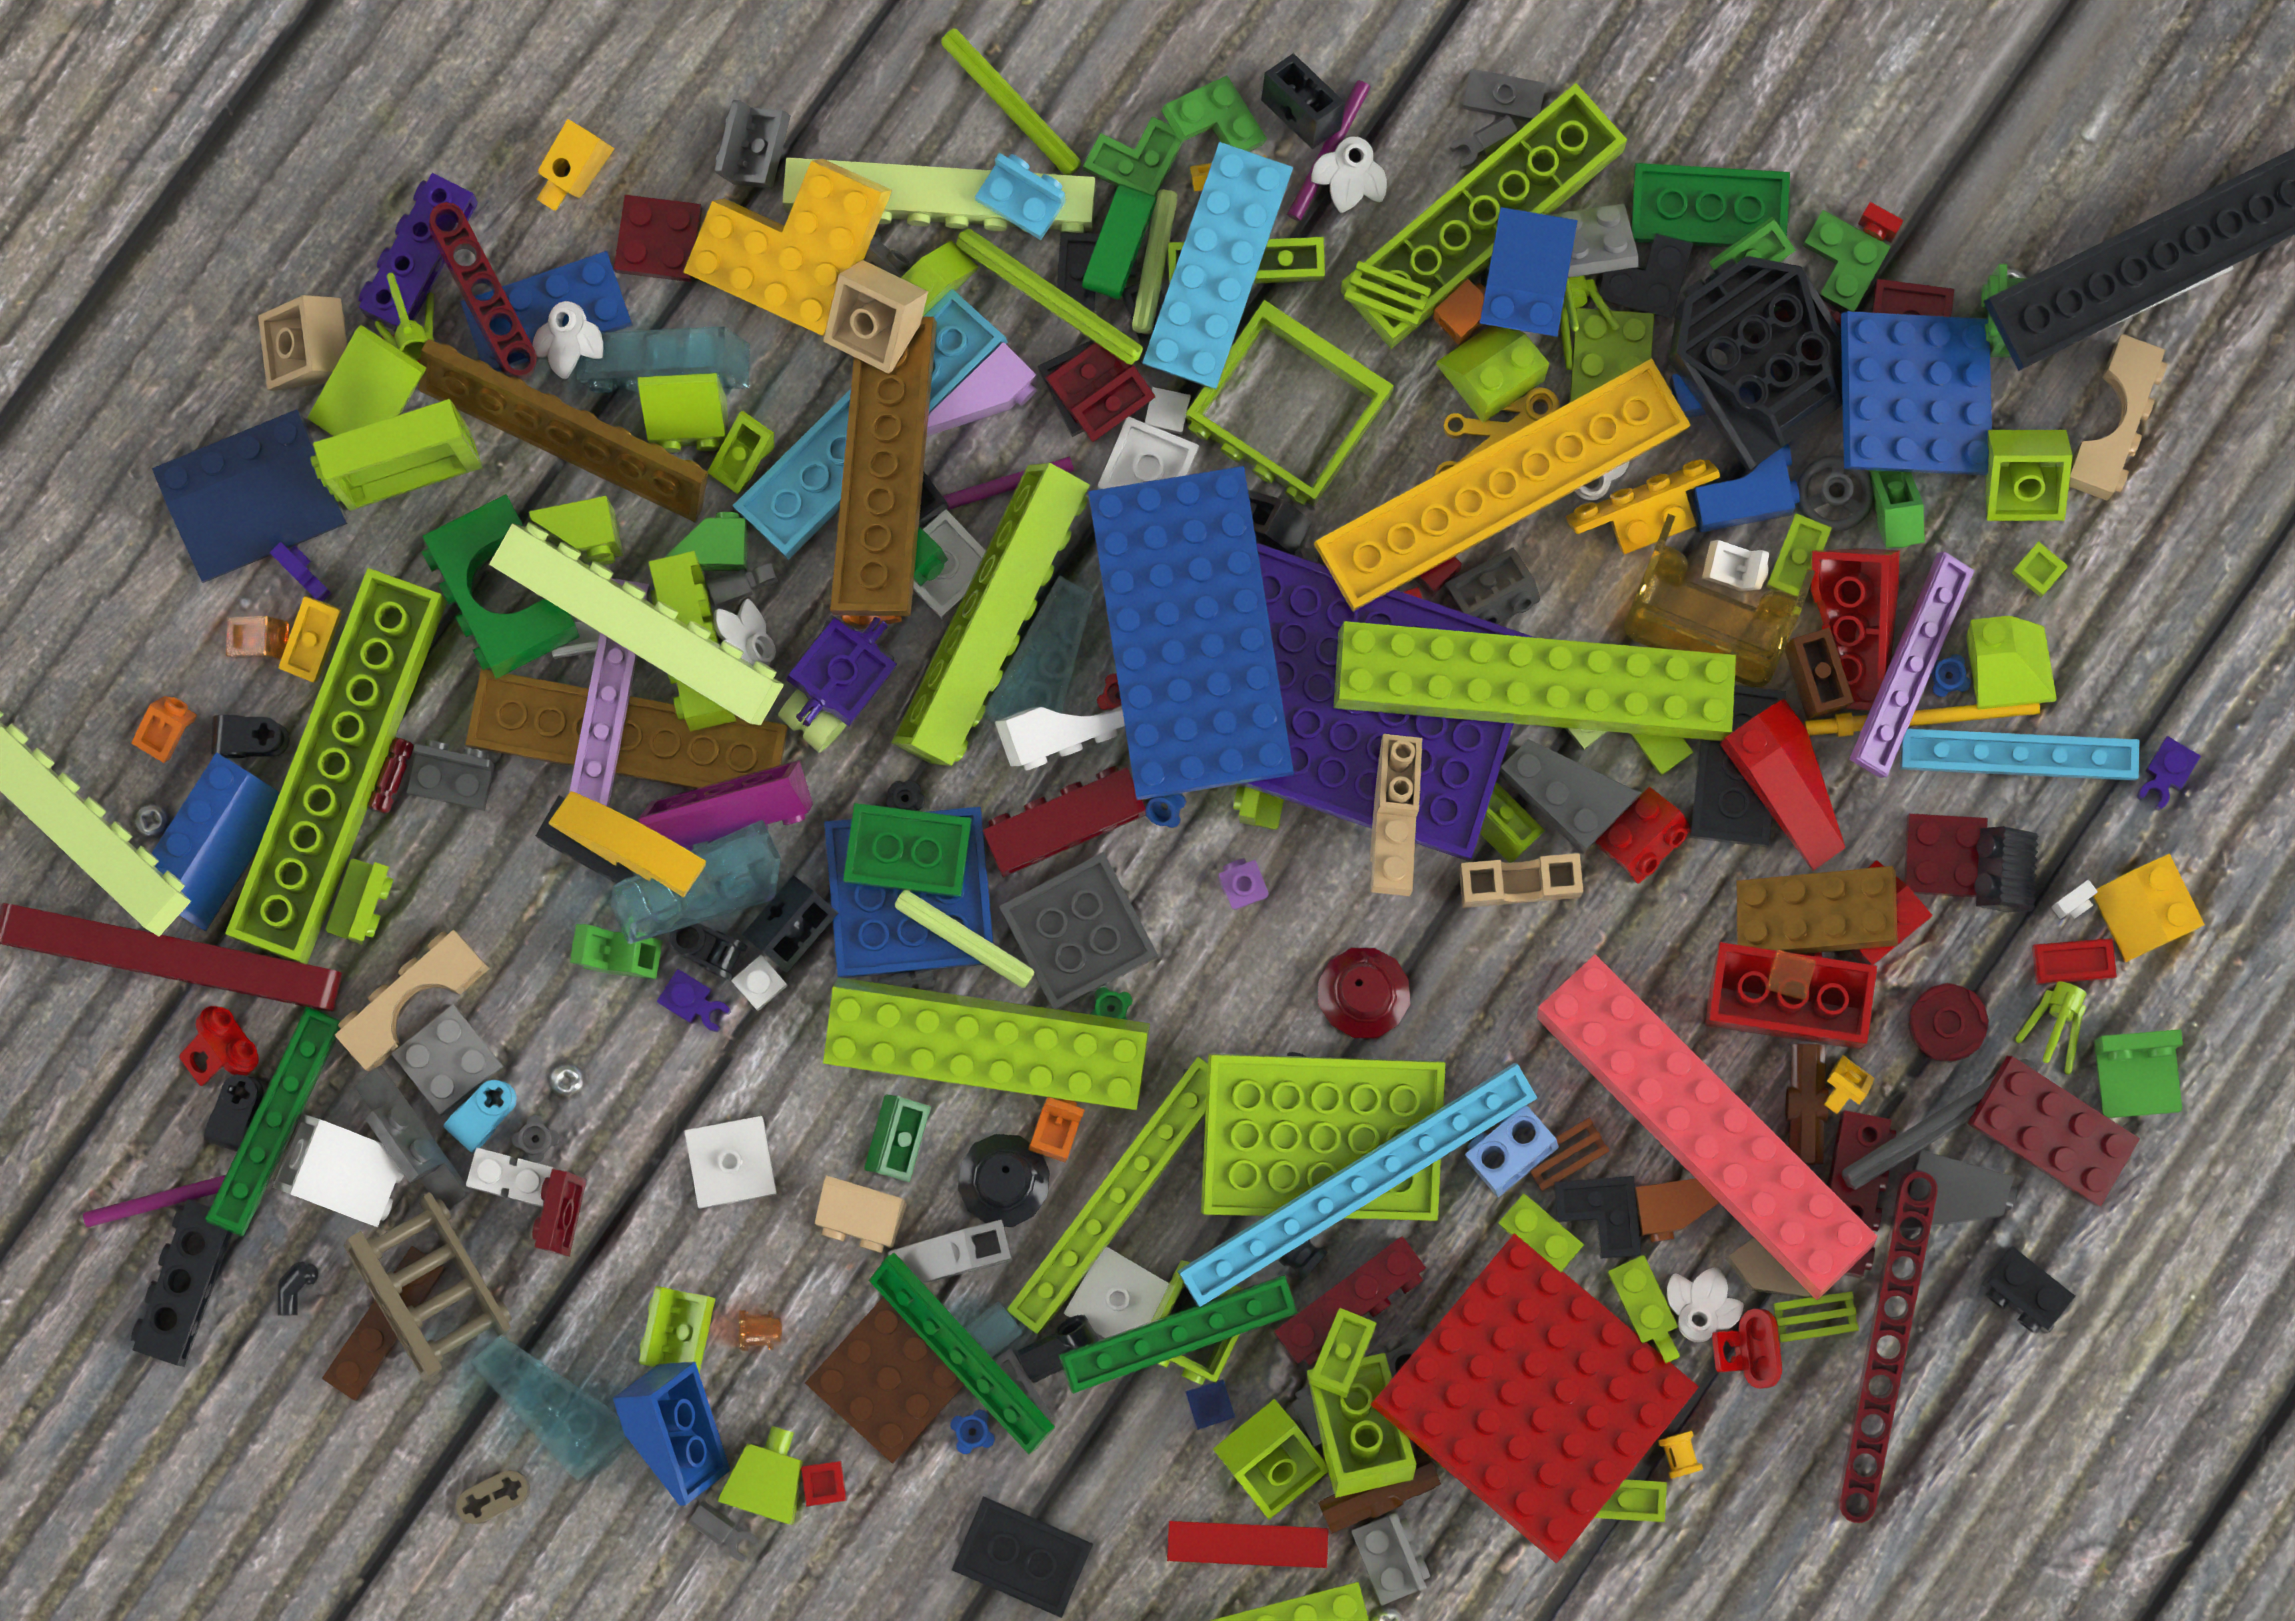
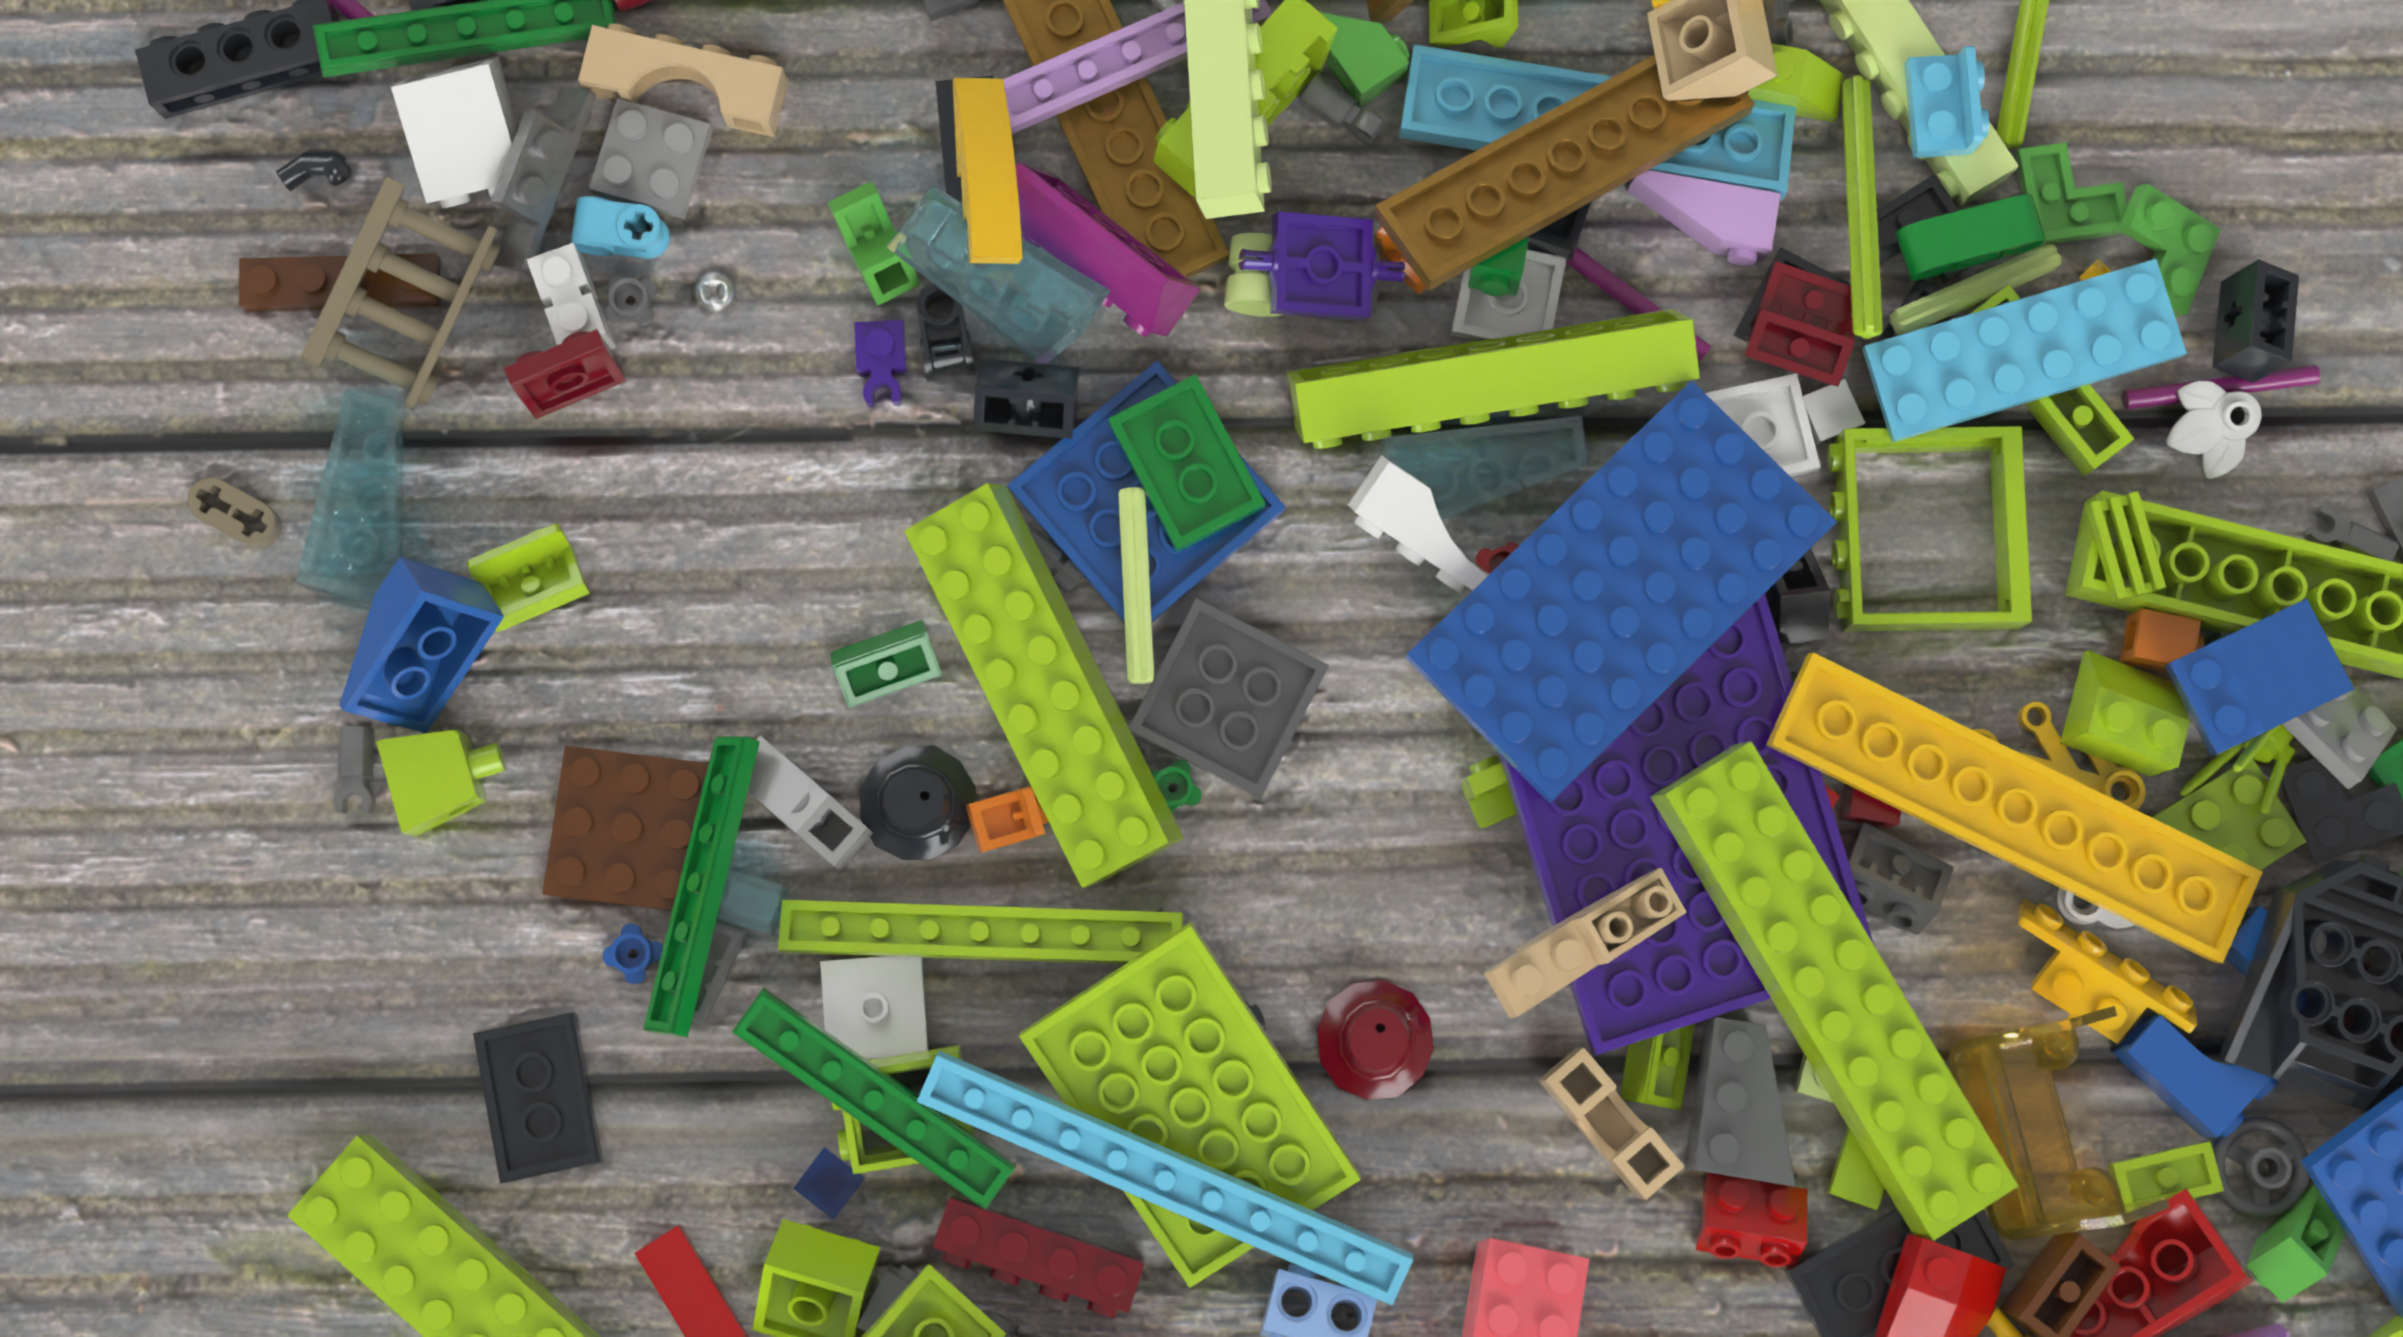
camera: 45 degrees right, 0 degrees up
white plate [685,1116,777,1209] -> none
white plate [713,599,776,666] -> none
white plate [731,955,788,1011] -> none
clear orange brick [739,1310,782,1351] -> none
red plate [801,1461,847,1507] -> none
tan slope [815,1175,907,1253] -> none
black plate [886,780,925,811] -> none
dark red brick [983,766,1147,878] -> none
black piece [1018,1315,1099,1383] -> none
blue plate [1145,793,1186,828] -> none
medium lavender bracket [1218,858,1268,910] -> none
black wheel [1279,1239,1328,1282] -> none
lime plate [1309,1308,1377,1398] -> none
white bracket [1702,540,1769,592] -> none

